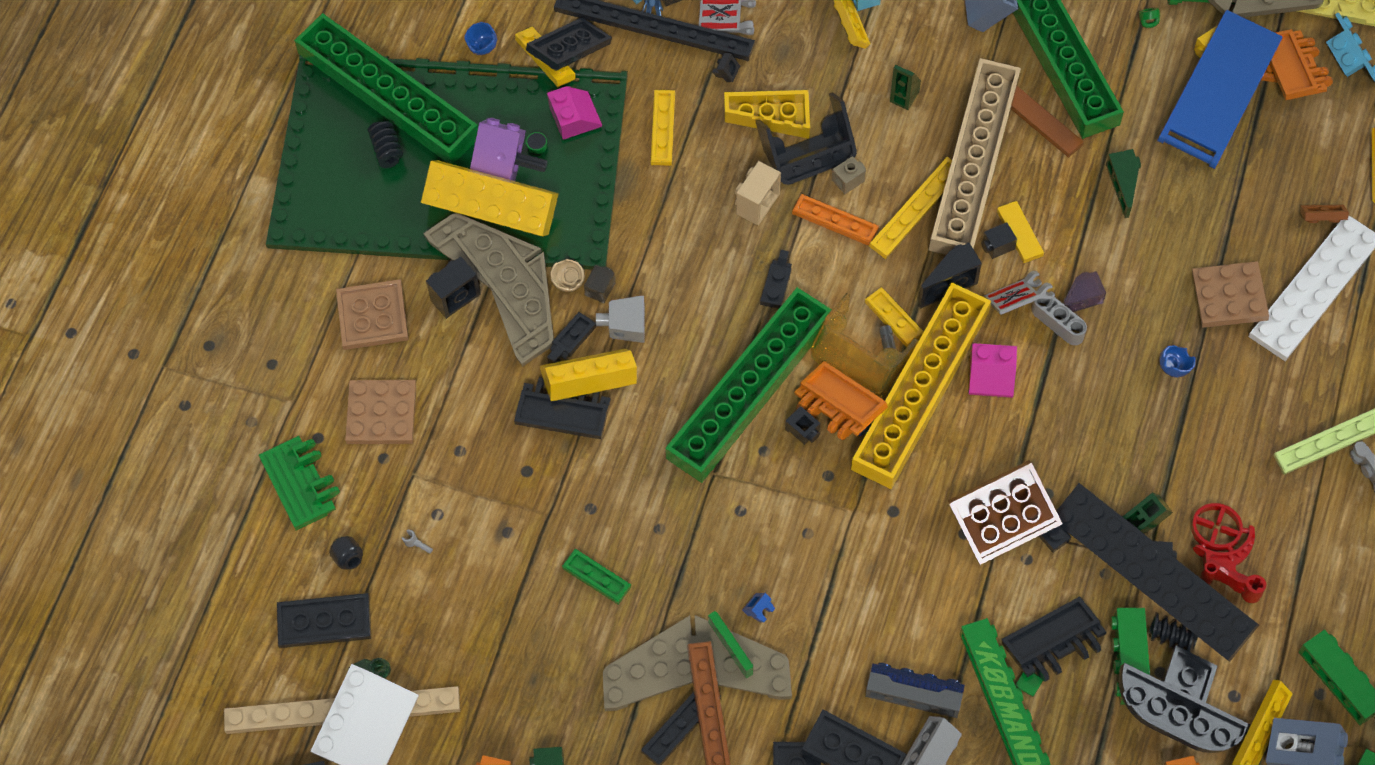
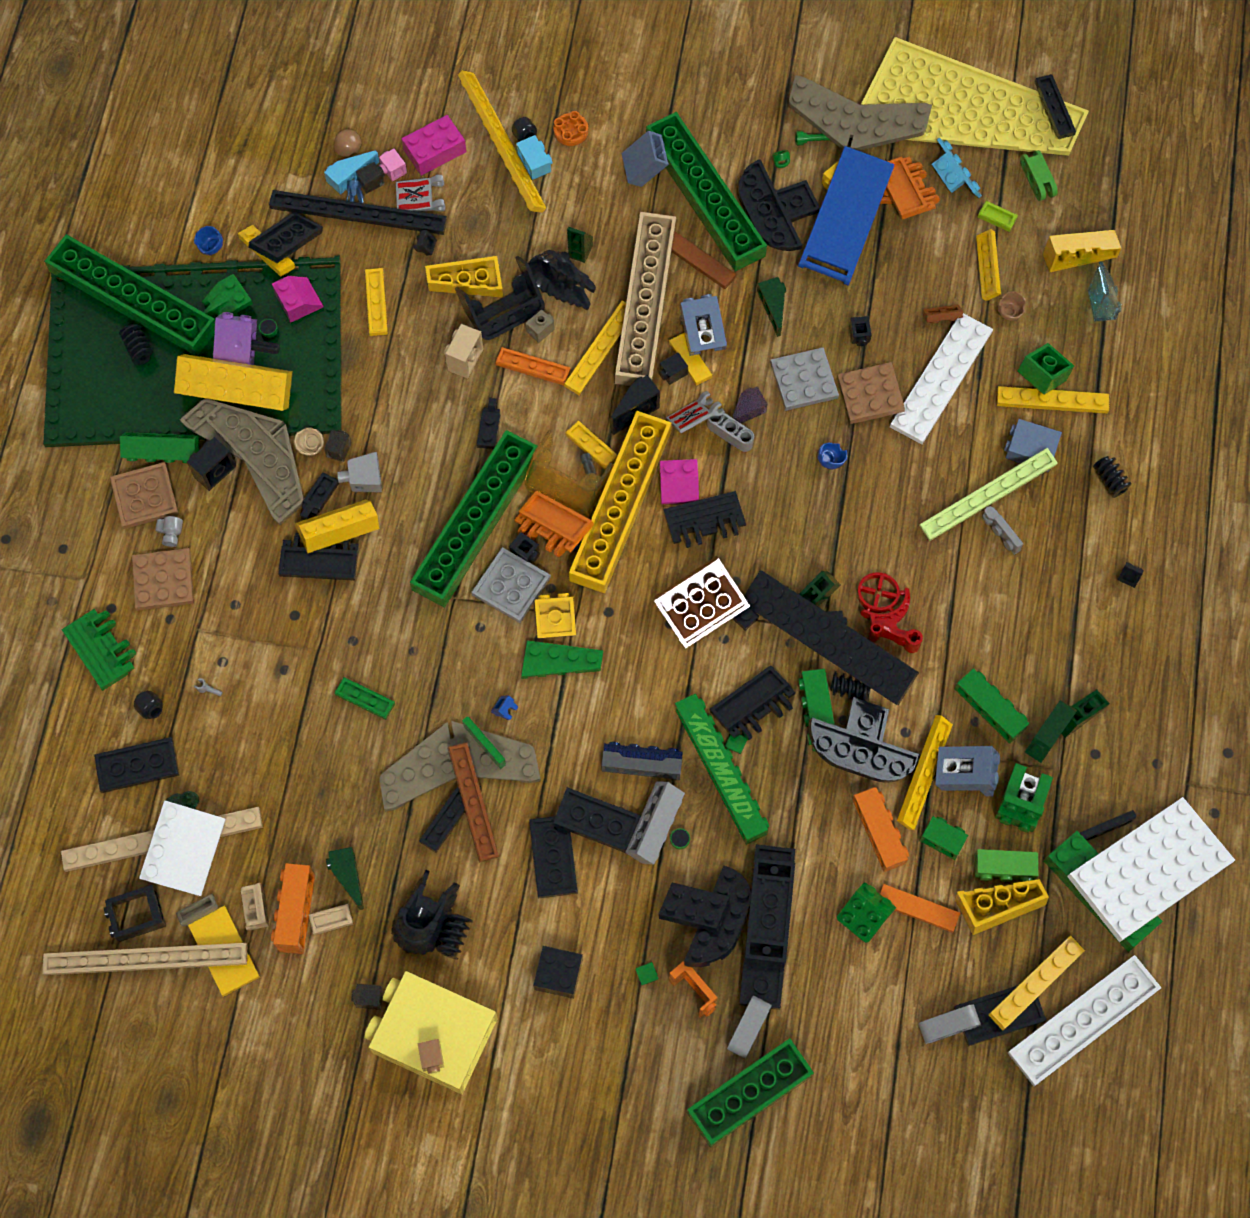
camera: 10 degrees left, 5 degrees up
none -> green brick [120,432,199,463]
none -> light grey piece [155,516,183,547]
none -> green plate [202,274,253,317]
none -> light grey plate [471,547,551,623]
none -> green wing [521,641,604,679]
none -> black piece [528,250,596,310]
none -> yellow plate [535,593,576,638]
none -> black hinge [663,491,746,548]
none -> sand blue brick [679,294,727,356]
none -> black plate [738,159,821,251]
none -> light grey plate [770,348,839,411]
none -> black brick [849,316,872,346]

